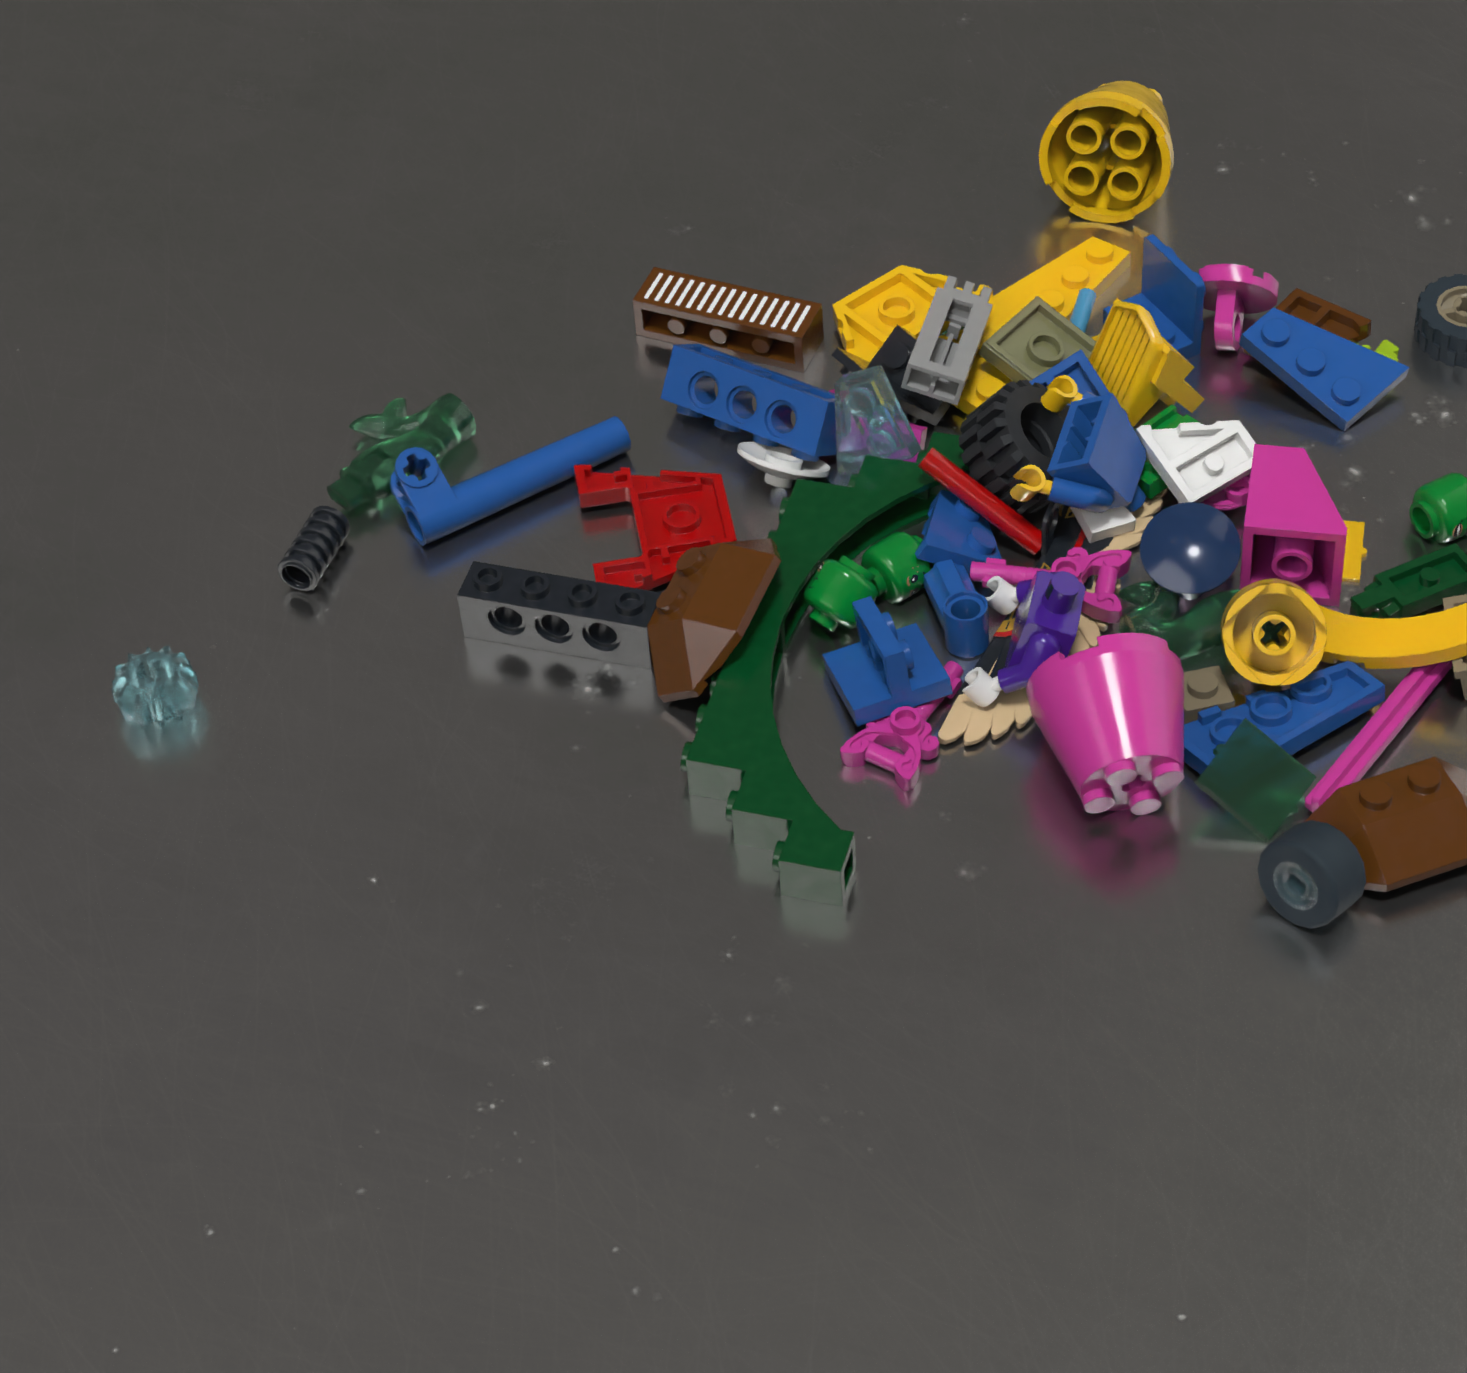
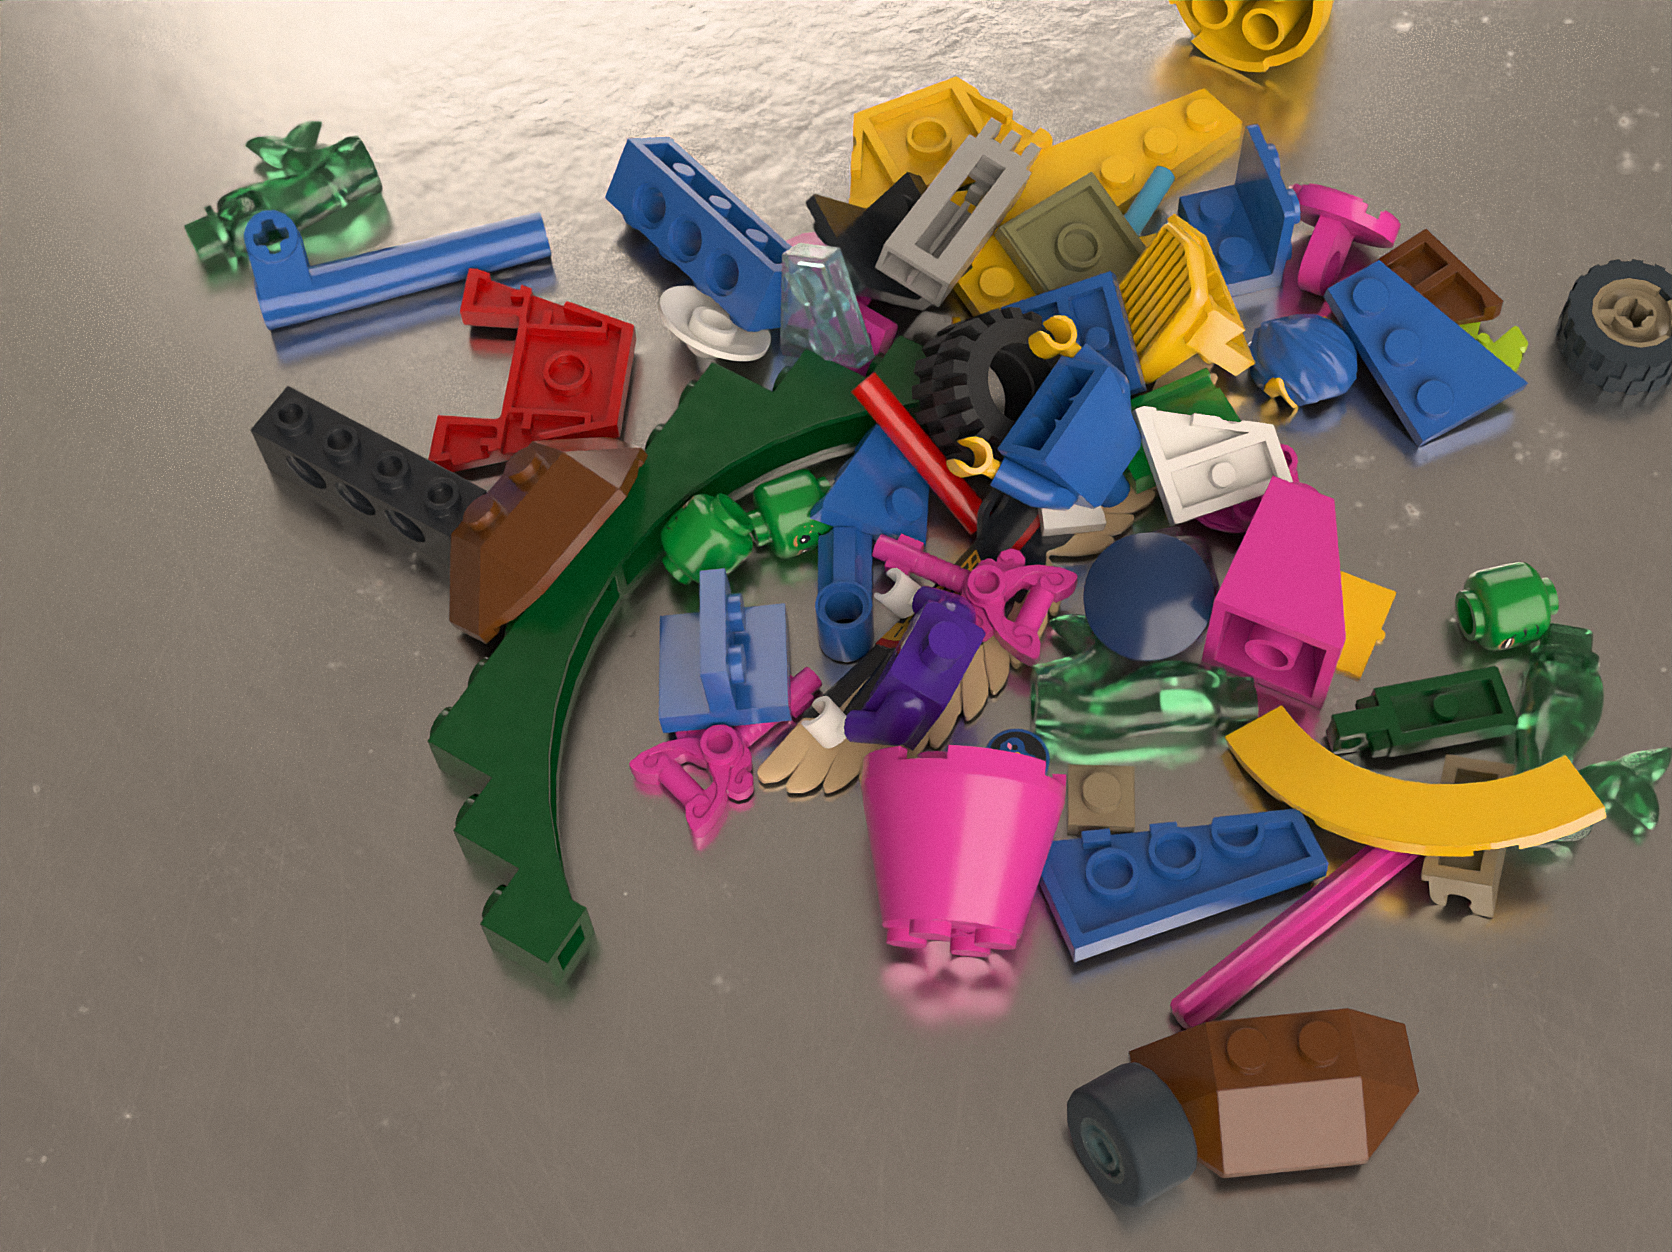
camera: 15 degrees right, 15 degrees up
black piece [278,506,350,591] -> none
reddish brown brick [632,267,824,373] -> none
clear green piece [1194,718,1316,842] -> none
yellow brick [1220,578,1327,686] -> none
none -> blue hair [1248,314,1358,409]

